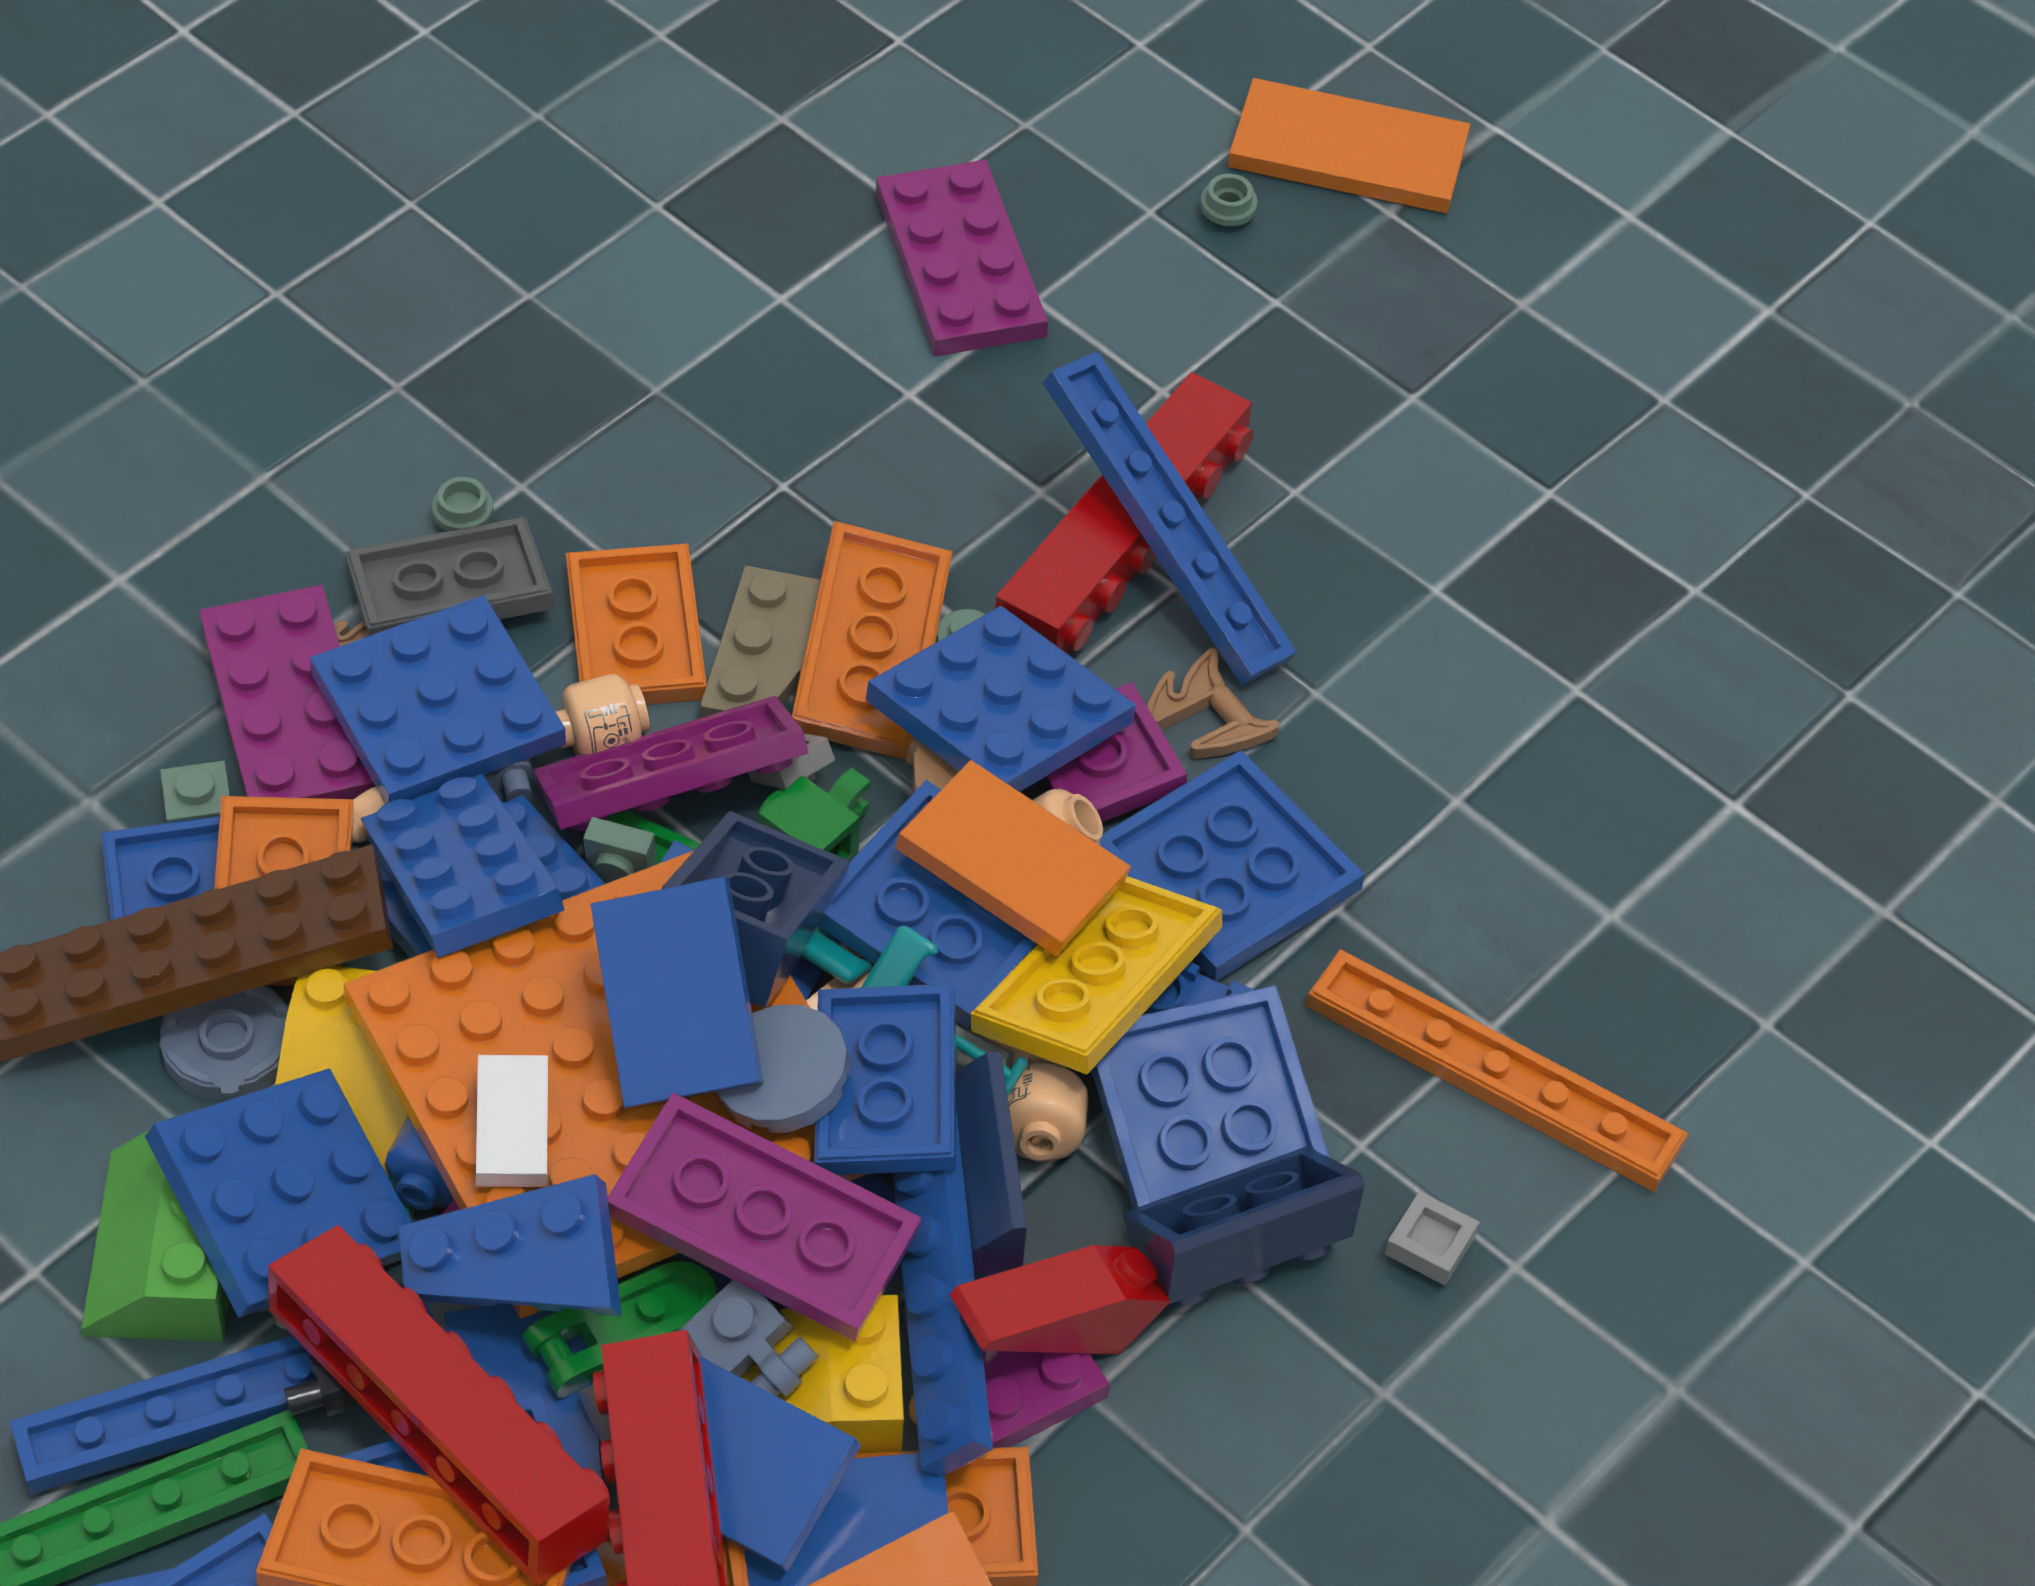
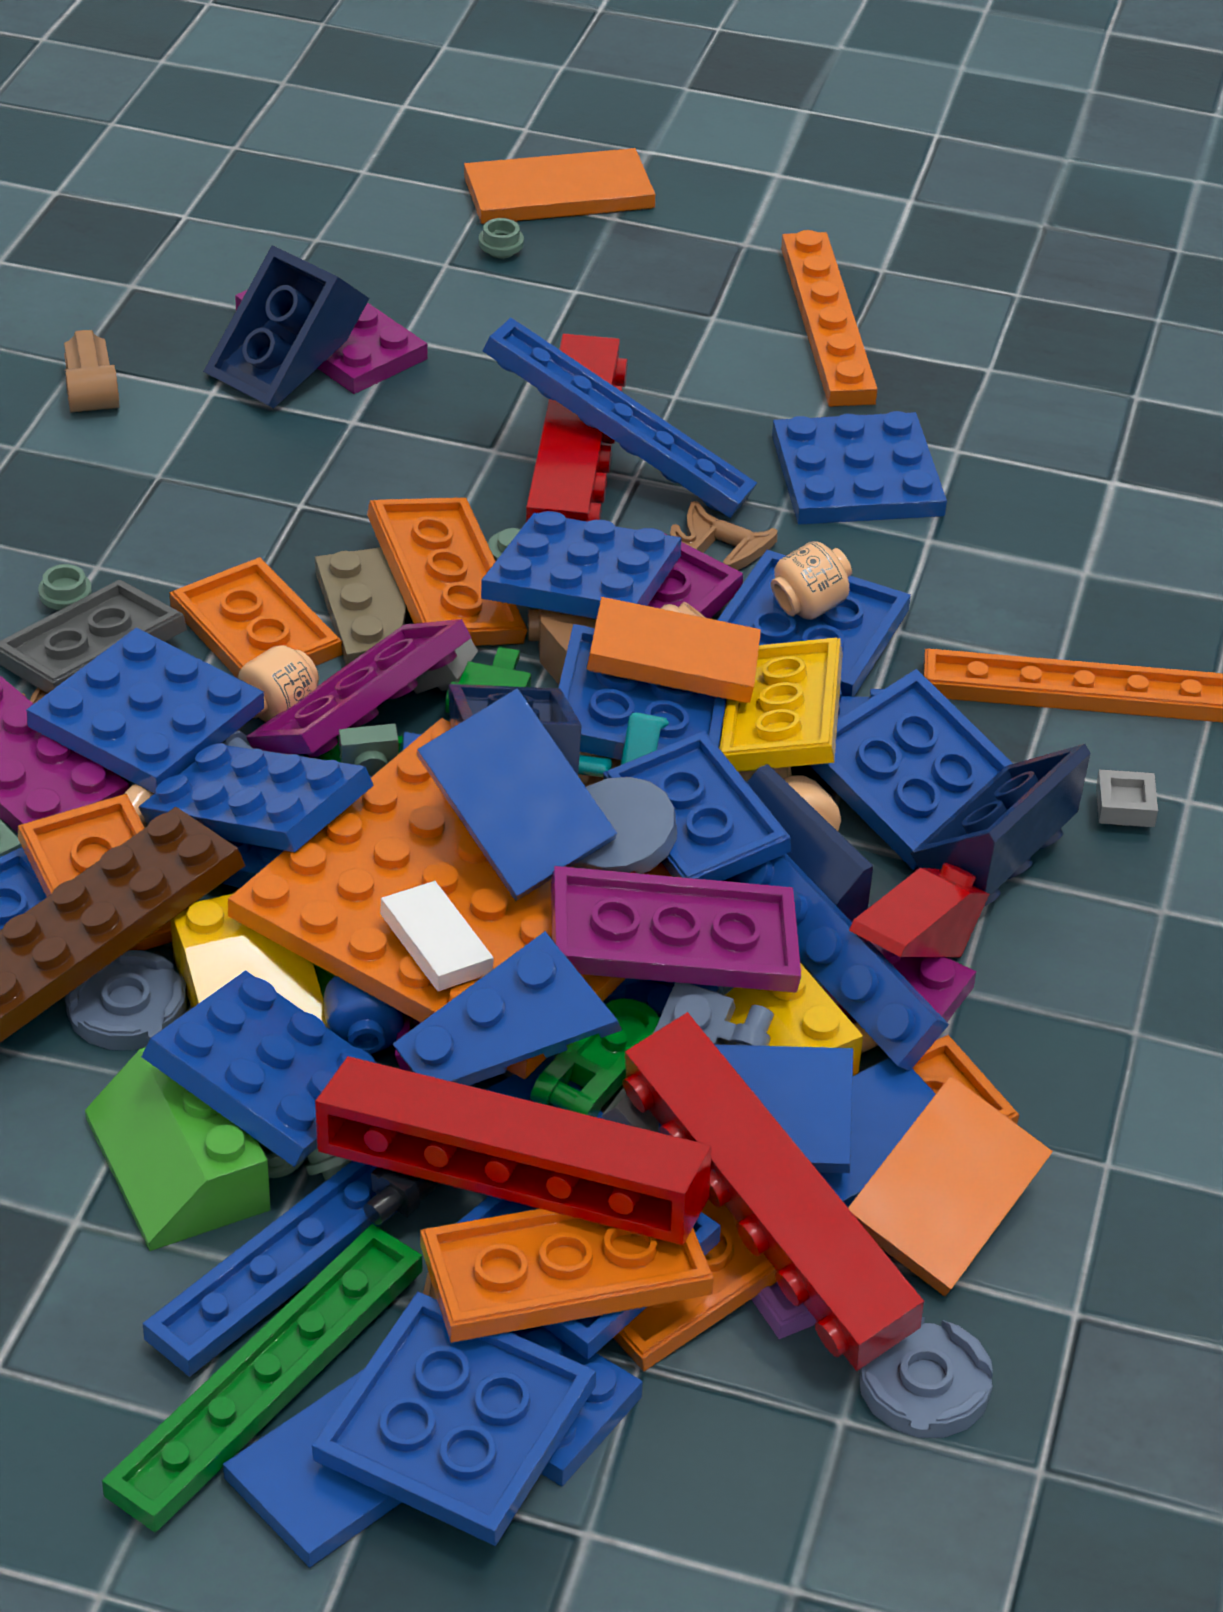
camera: 25 degrees left, 10 degrees down
none -> medium nougat piece [64,330,120,413]
none -> dark blue slope [203,245,370,409]
none -> light nougat head [771,541,852,620]
none -> blue plate [772,411,947,525]
none -> orange plate [781,230,877,407]

